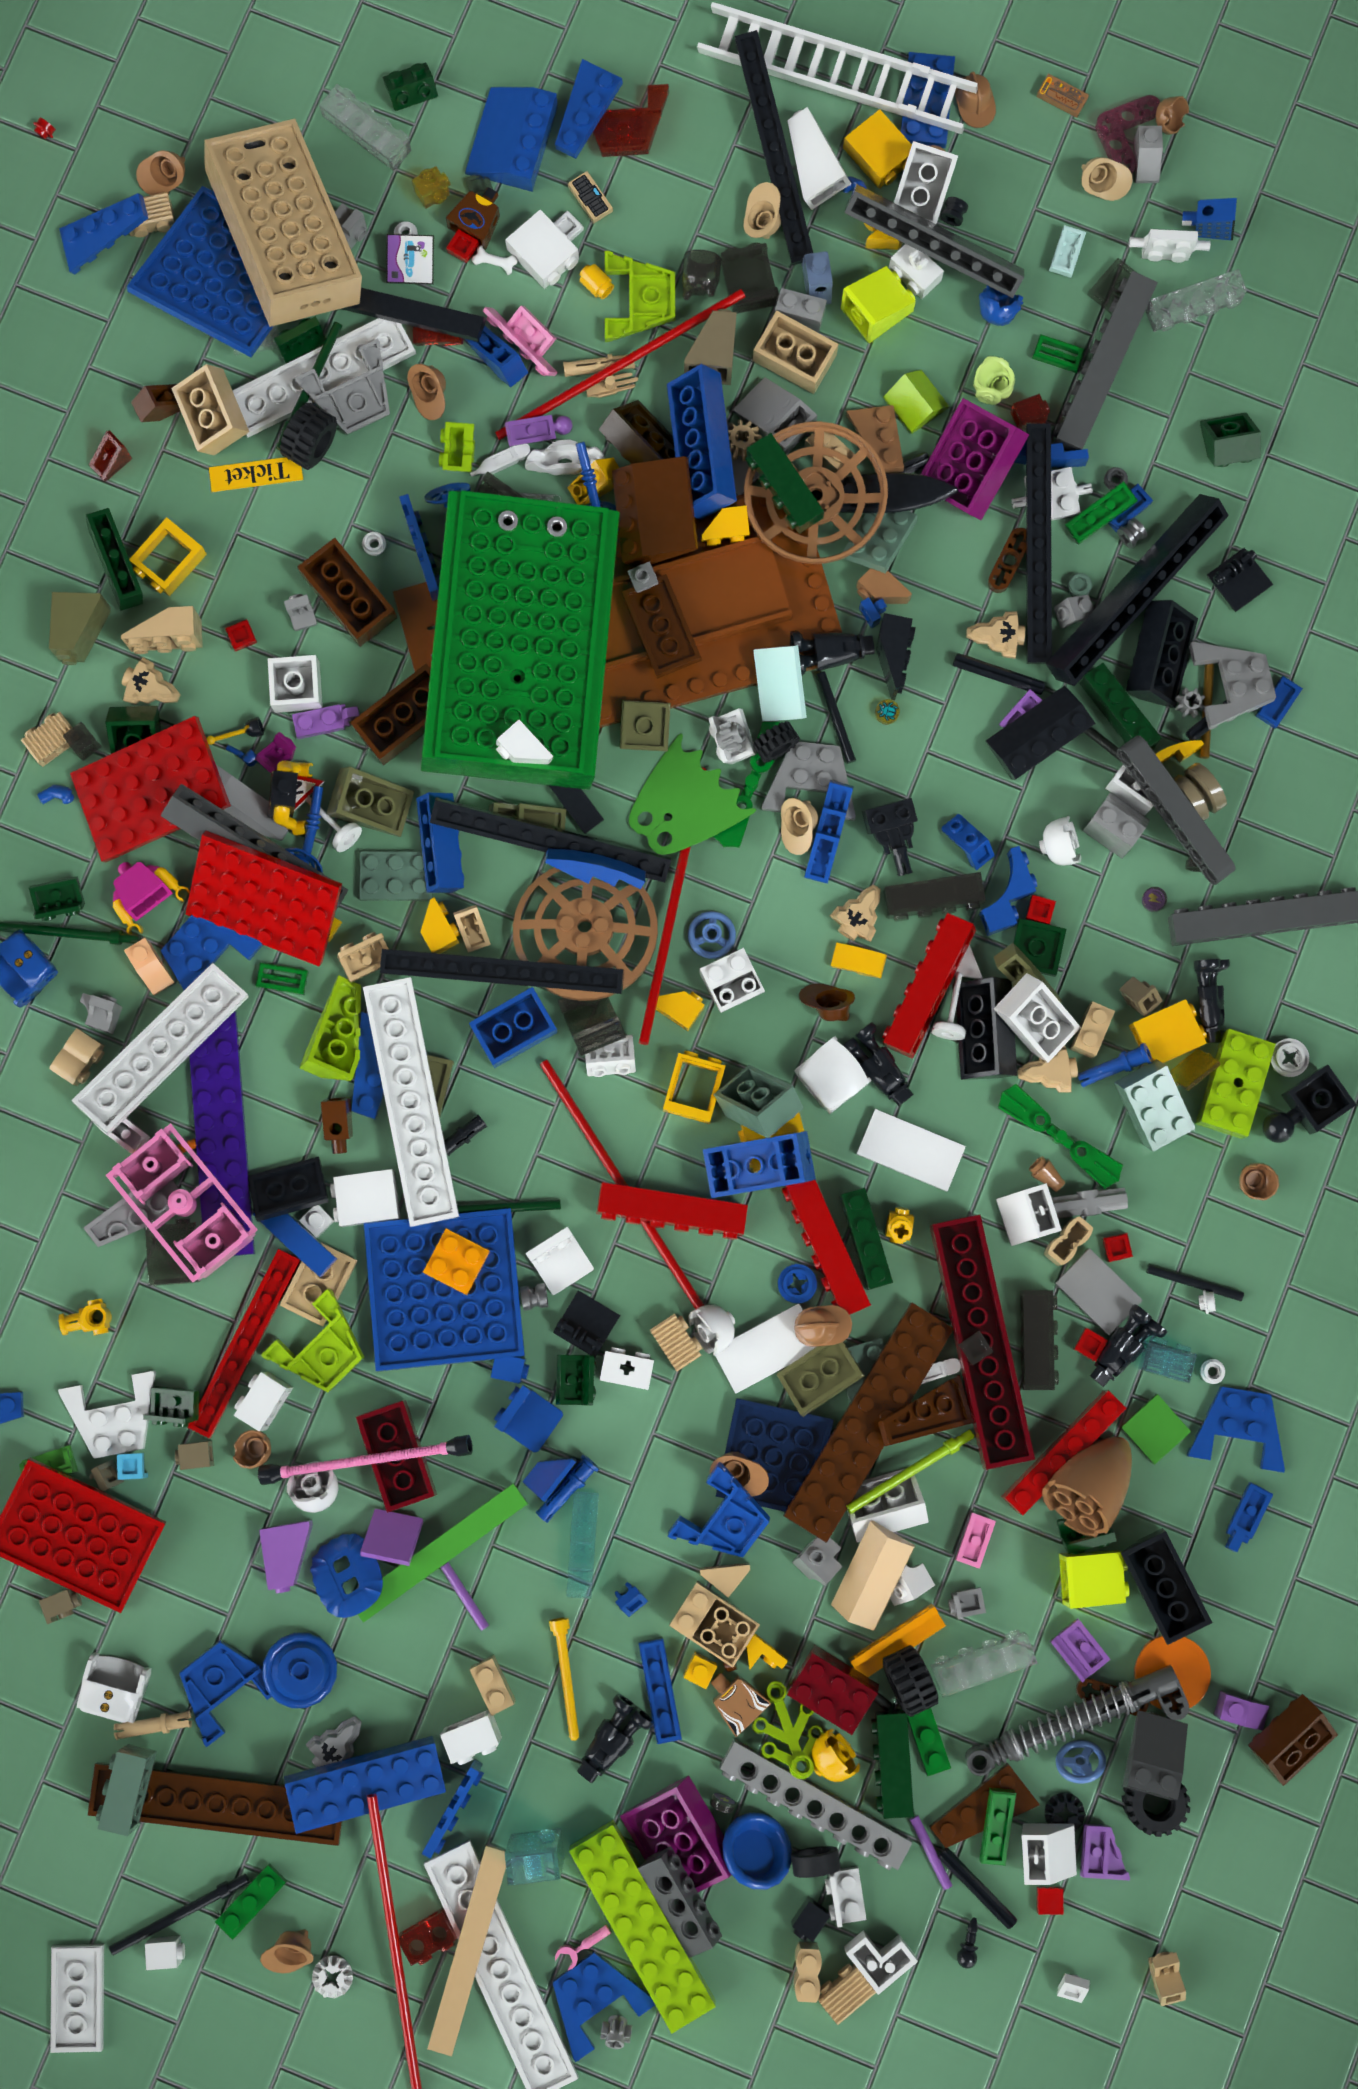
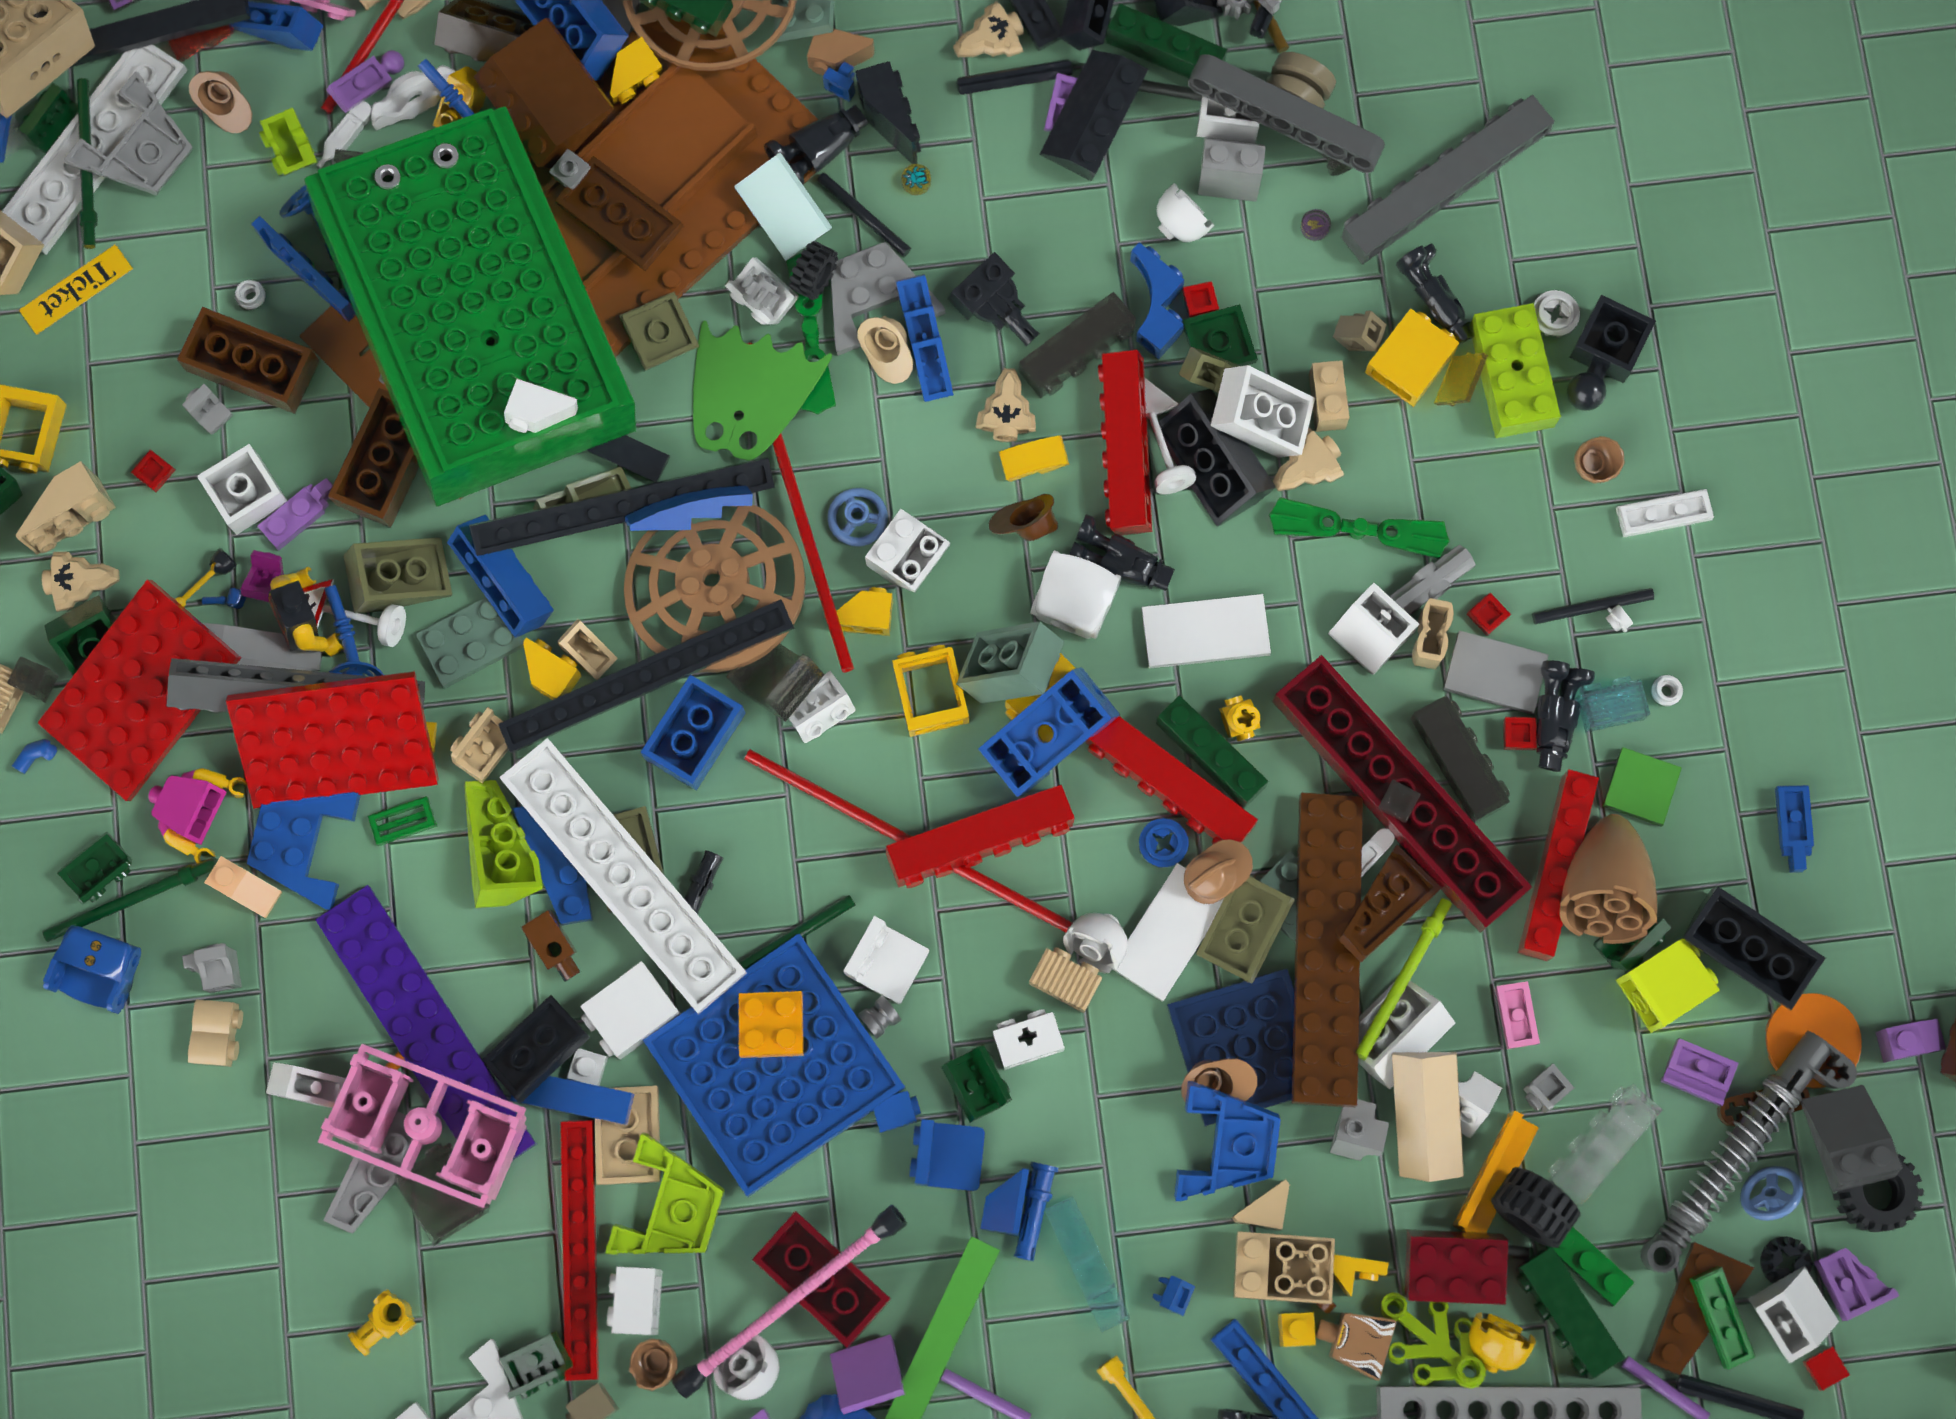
camera: 25 degrees left, 5 degrees down
white plate [71,963,249,1135] -> none
black tyre [280,403,337,470] -> none
black hinge [553,1290,620,1358] -> none
blue bracket [941,814,995,871] -> none
medium nougat cone [1029,1156,1065,1192] -> none
blue pin [1078,1043,1153,1087] -> none
brick [1114,1059,1196,1152] -> none
yellow slope [1156,740,1204,763] -> none
blue wing [1187,1386,1285,1473] -> none
none -> white tile [1616,489,1714,538]

